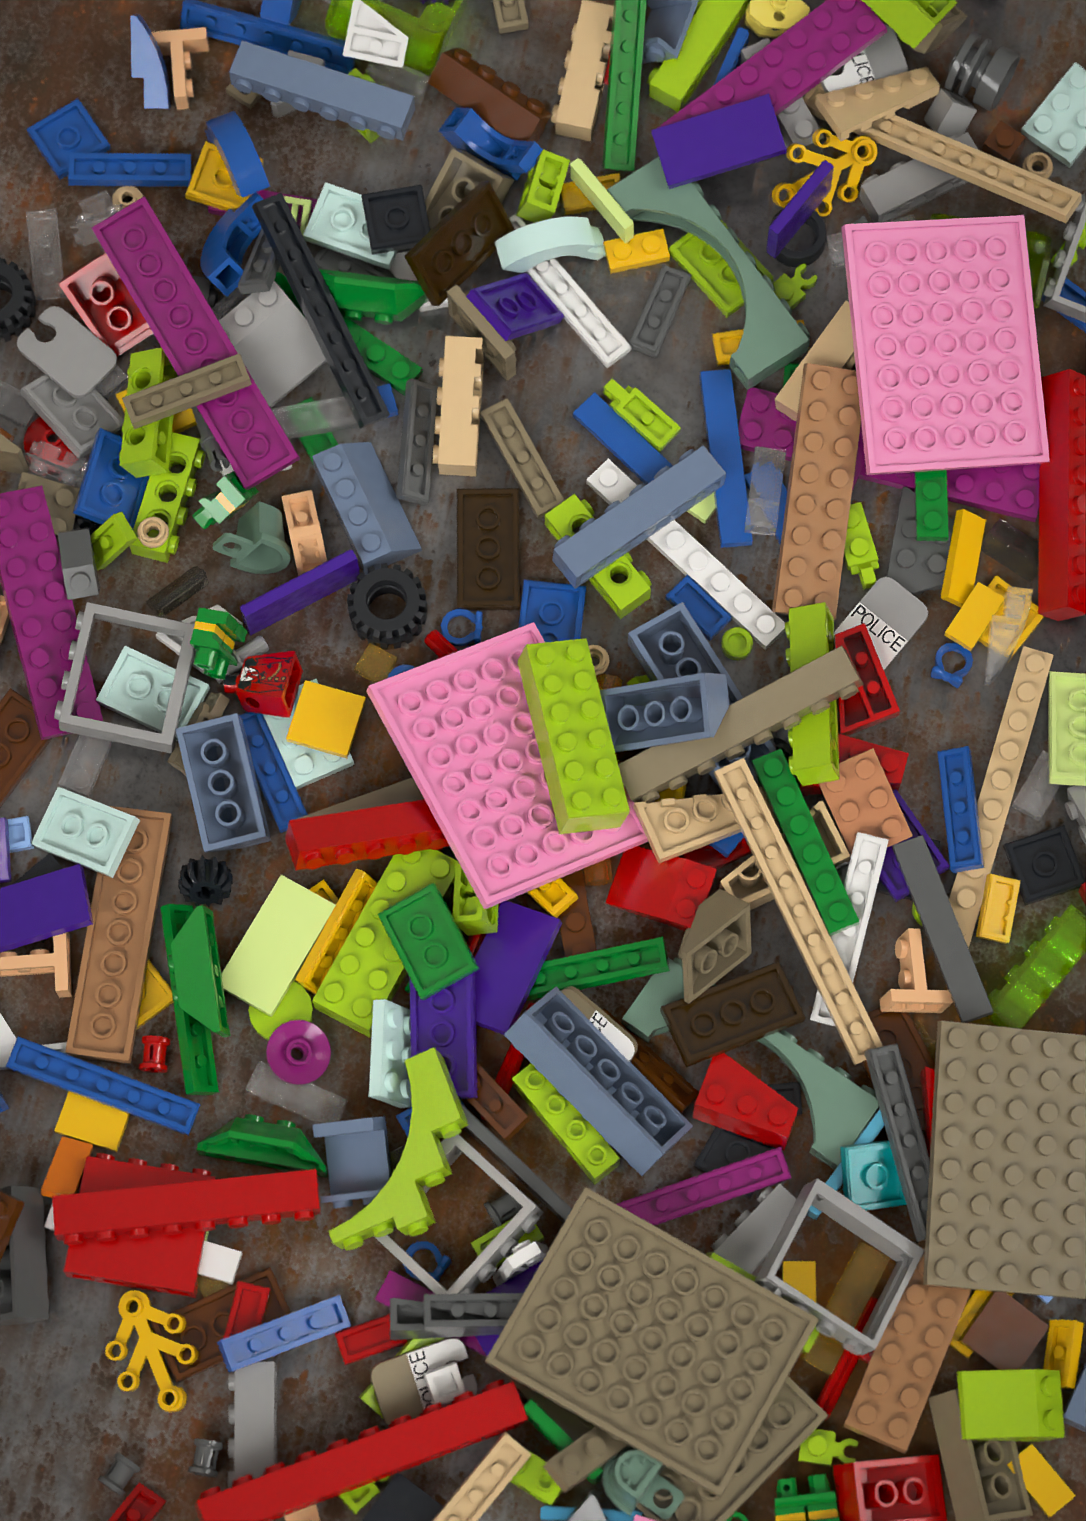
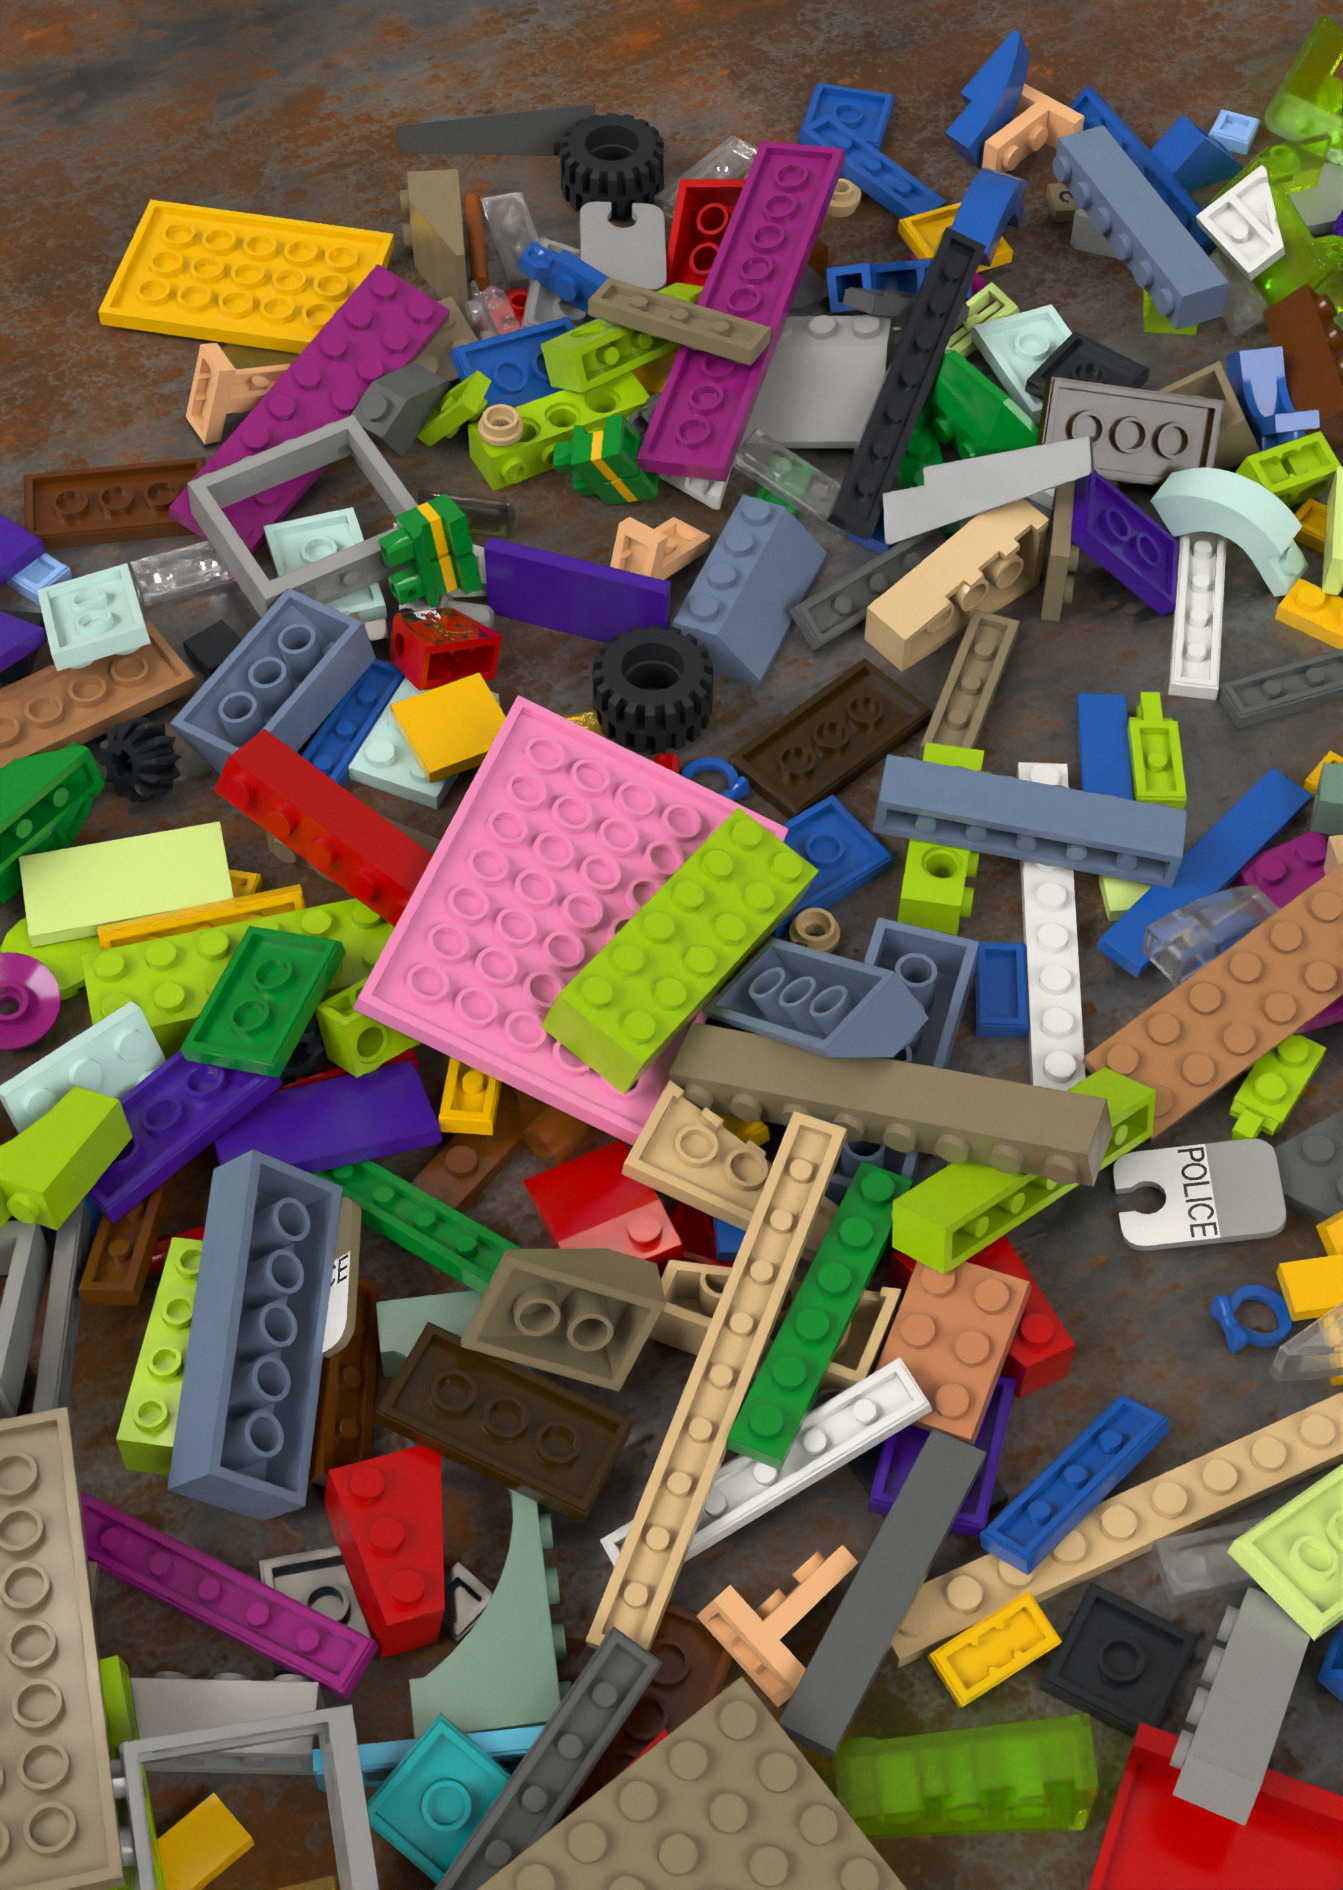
camera: 45 degrees right, 20 degrees down
sand green container [213,501,291,574] -> none
lime tile [721,627,753,660] -> none
red wedge [835,623,900,736] -> none
none -> black tile [183,620,242,678]
none -> blue hinge [517,241,610,319]
none -> wedge [882,436,1094,545]

